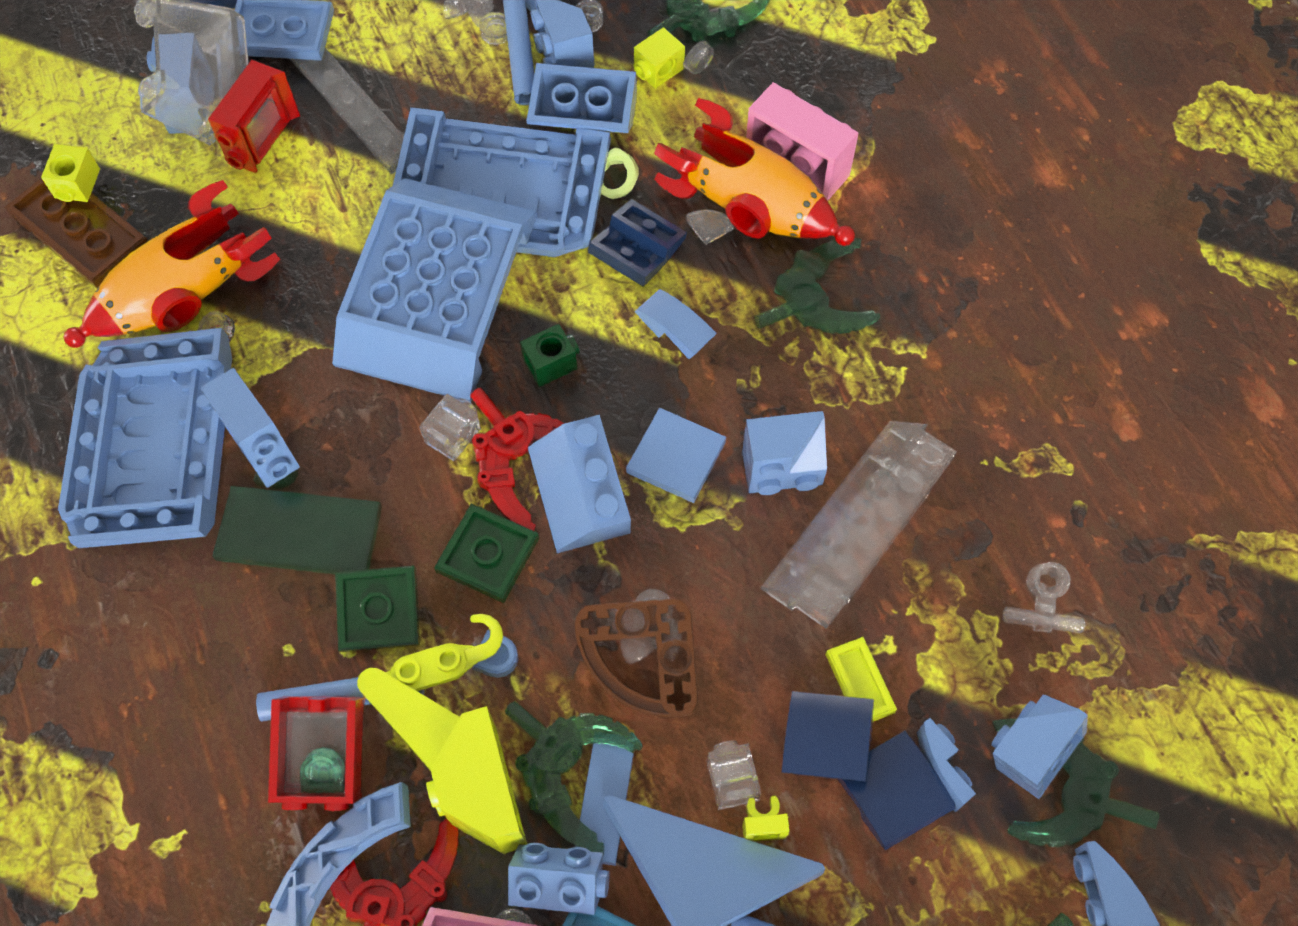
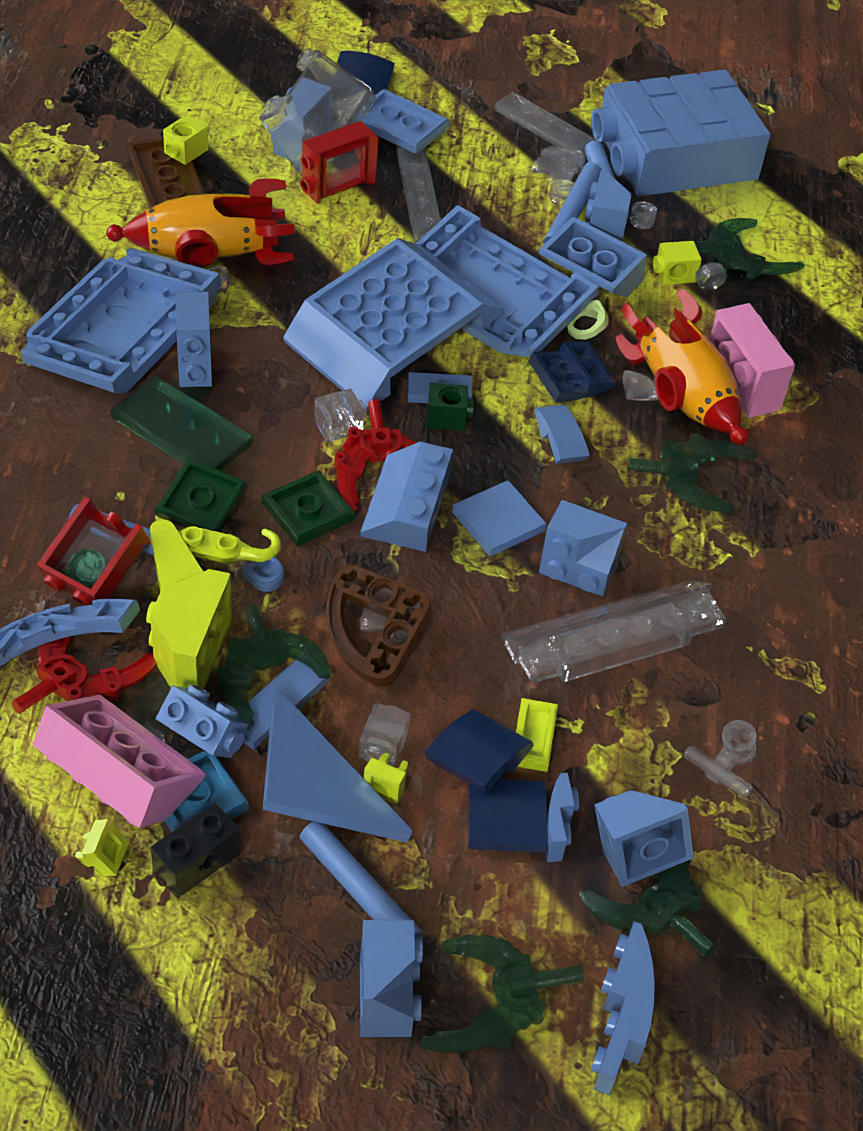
camera: 25 degrees right, 15 degrees down
none -> medium blue tile [408,372,472,403]

